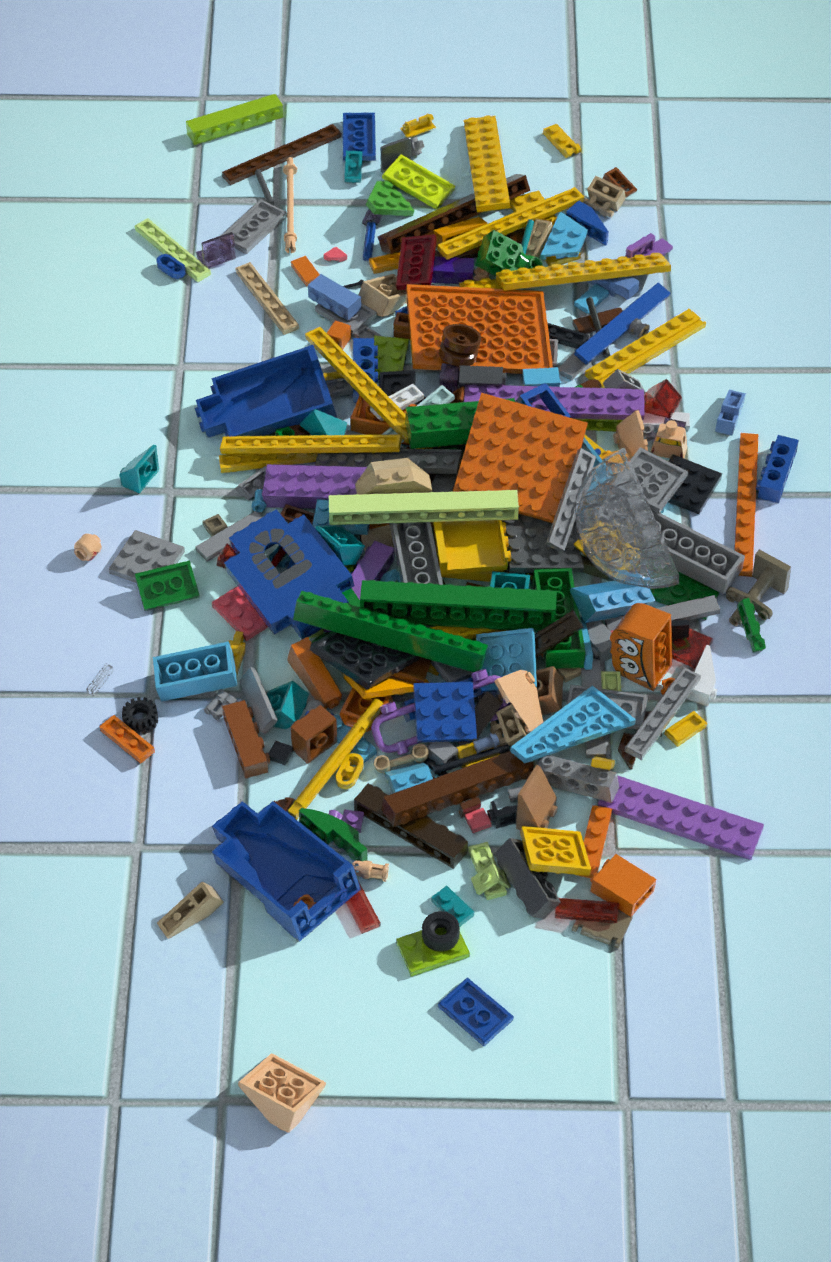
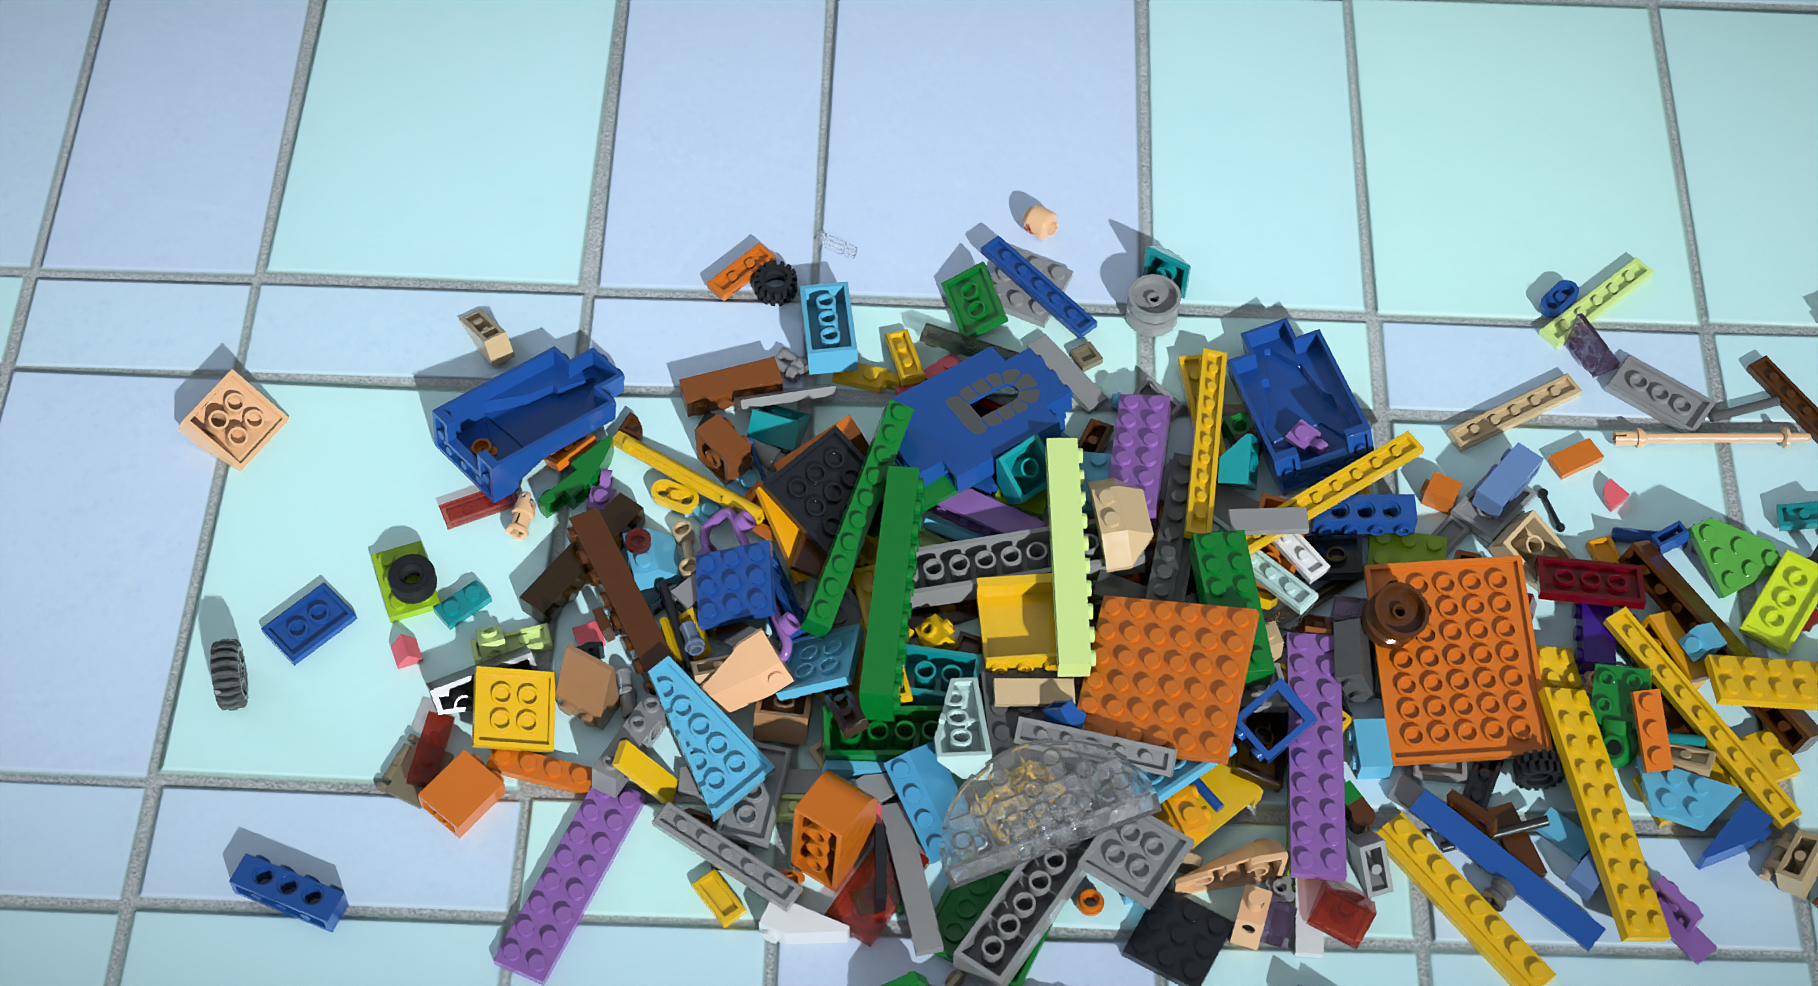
camera: 90 degrees right, 5 degrees up
none -> dark grey gear [210,638,249,711]
none -> blue brick [229,853,349,933]
none -> coral slope [391,634,423,669]
none -> clear red tile [625,528,651,554]
none -> yellow tile [884,329,926,386]
none -> clear smoke plate [919,322,1019,360]
none -> light aqua wedge [934,677,992,779]
none -> blue tile [981,235,1098,340]
none -> tan tile [993,678,1075,707]
none -> blue piece [1042,700,1087,729]
none -> light grey wheel [1125,274,1181,337]
none -> light grey tile [1228,507,1310,535]
none -> medium lavender plate [1285,419,1330,456]
none -> reddish brown tile [1446,789,1498,838]
none -> black tyre [1512,749,1565,791]
none -> orange plate [1630,689,1674,773]
none -> blue piece [1650,520,1690,555]
none -> medium azure brick [1678,622,1727,662]

